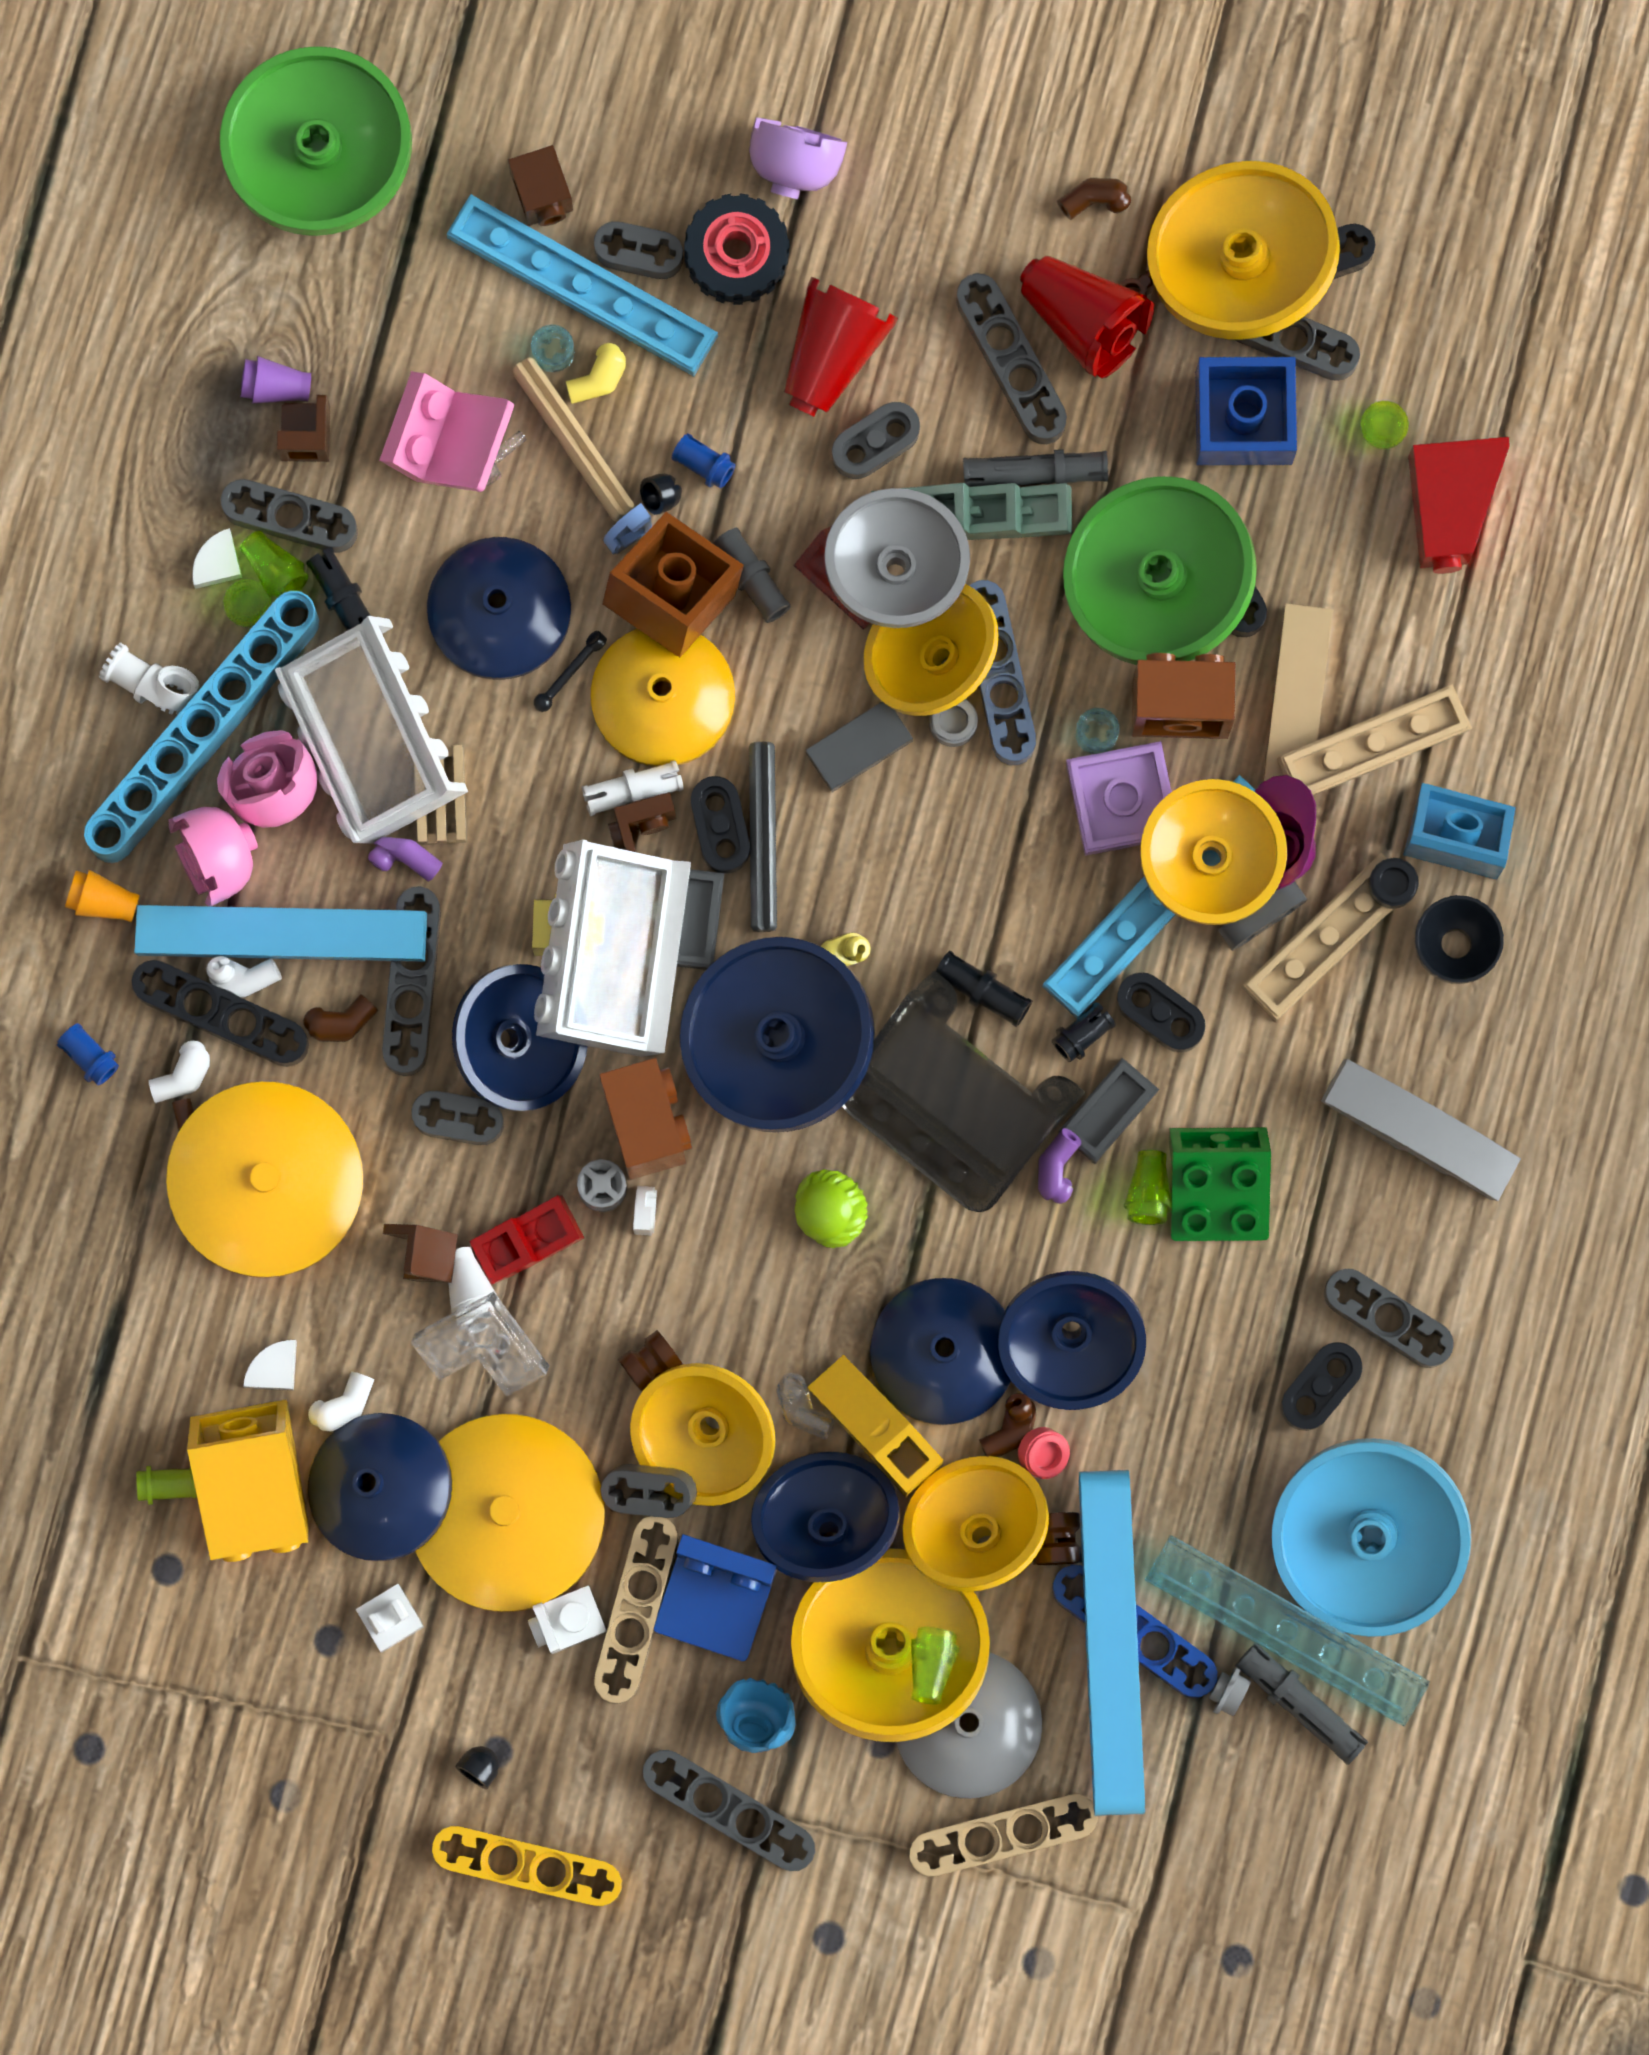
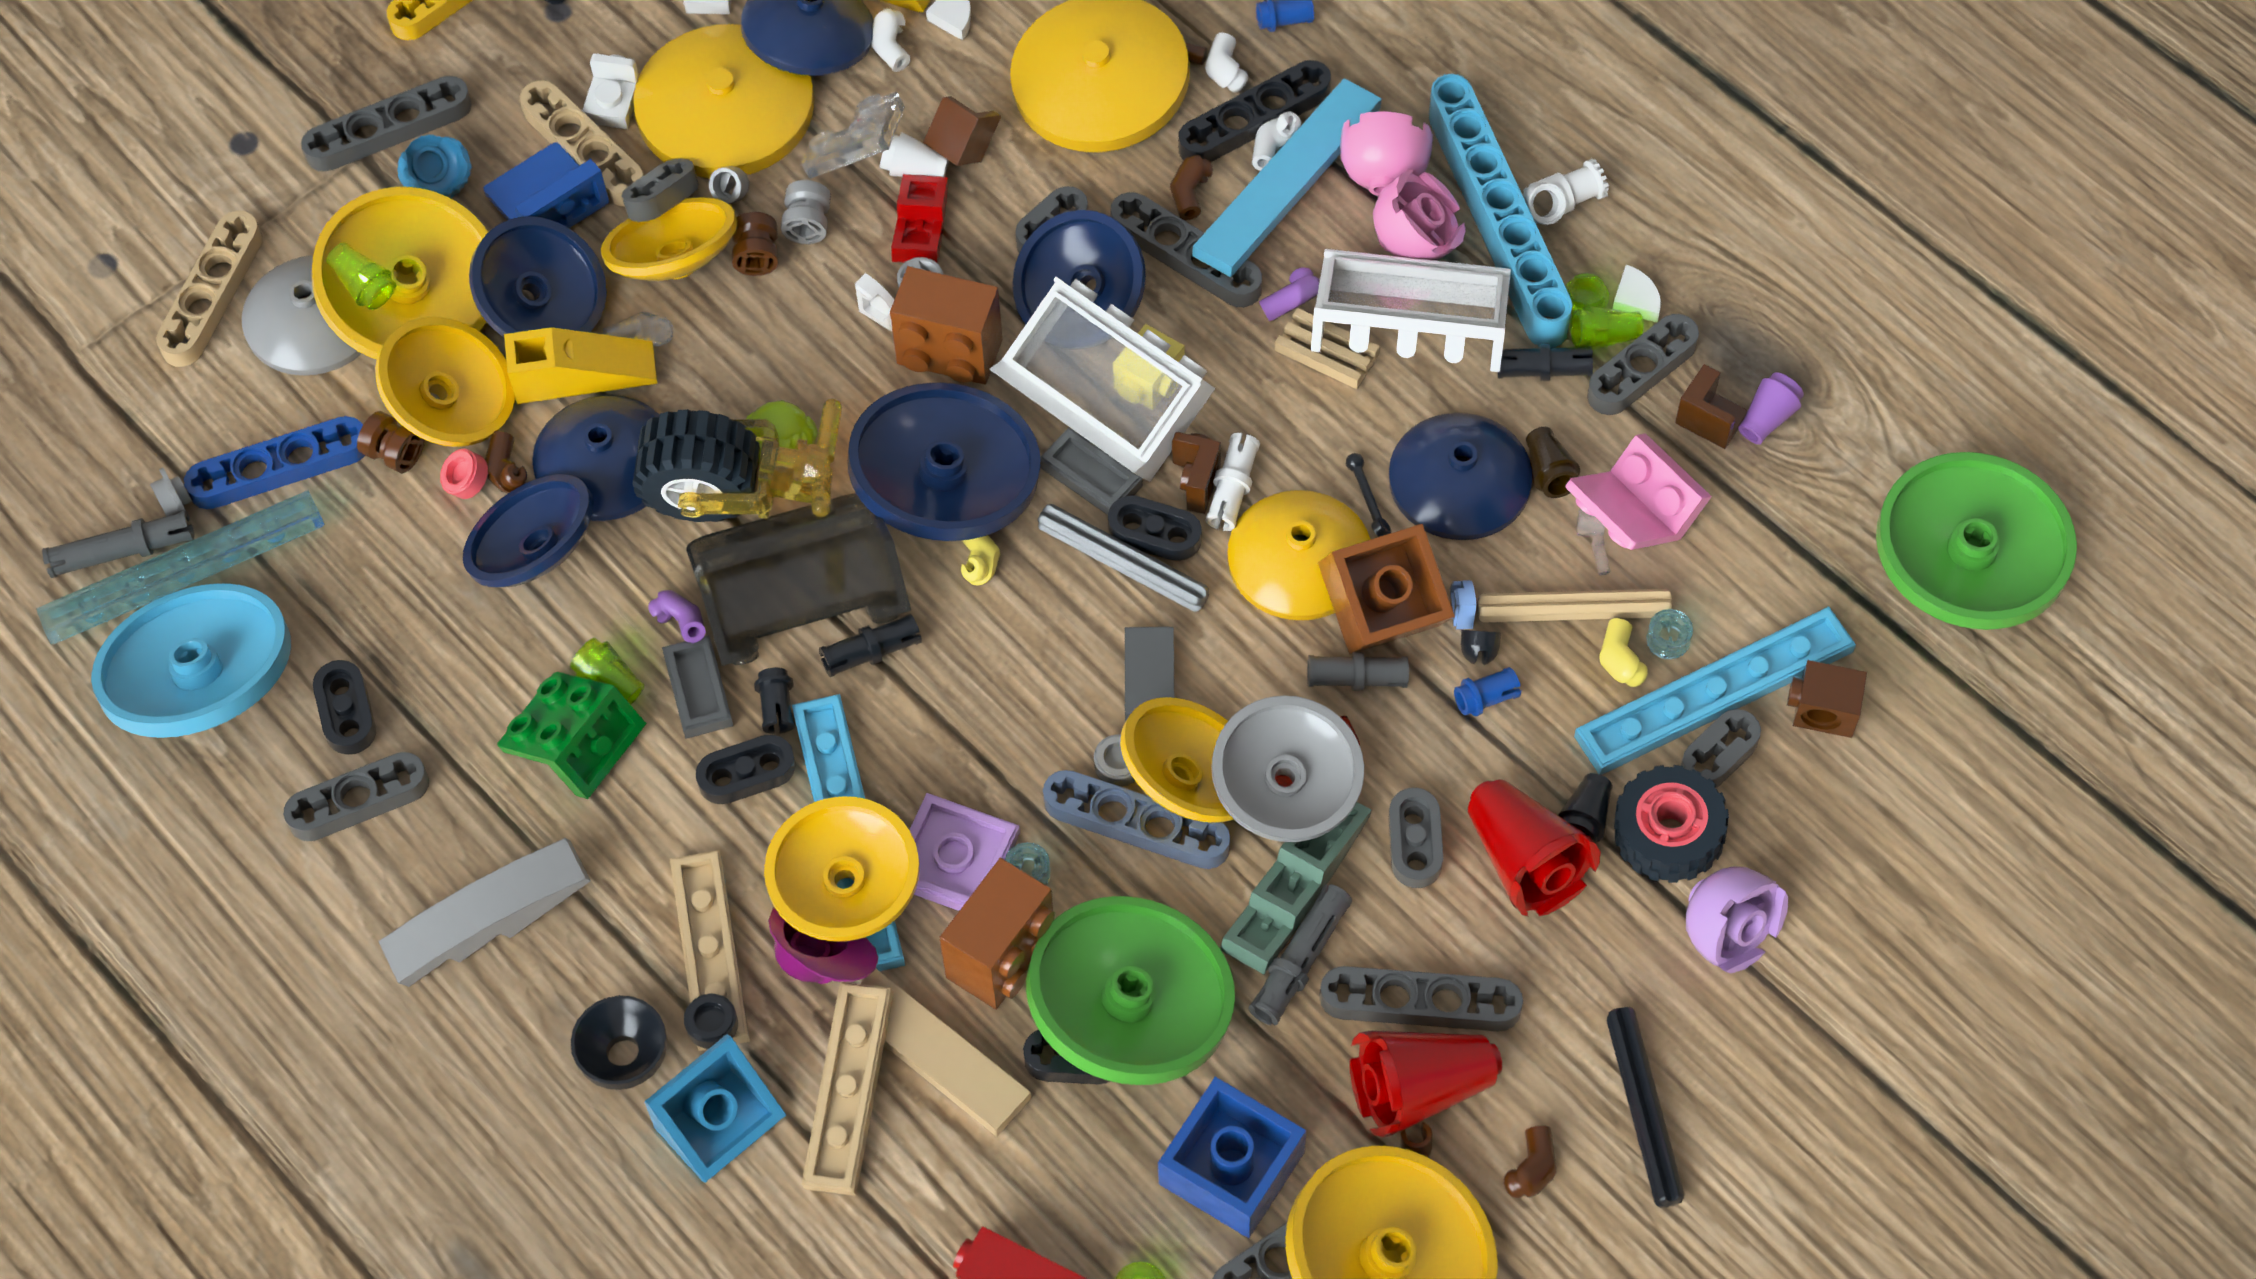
camera: 125 degrees right, 20 degrees down
light orange cone [65,869,140,922] -> none
medium azure beam [1079,1470,1145,1816] -> none
dark grey beam [1218,881,1308,951] -> none
none -> piece [633,398,842,522]
none -> light grey hinge [709,166,750,204]
none -> light grey wheel [781,180,831,244]
none -> dark brown cone [1526,427,1580,498]
none -> black cone [1558,773,1613,843]
none -> black axle [1606,1006,1684,1208]

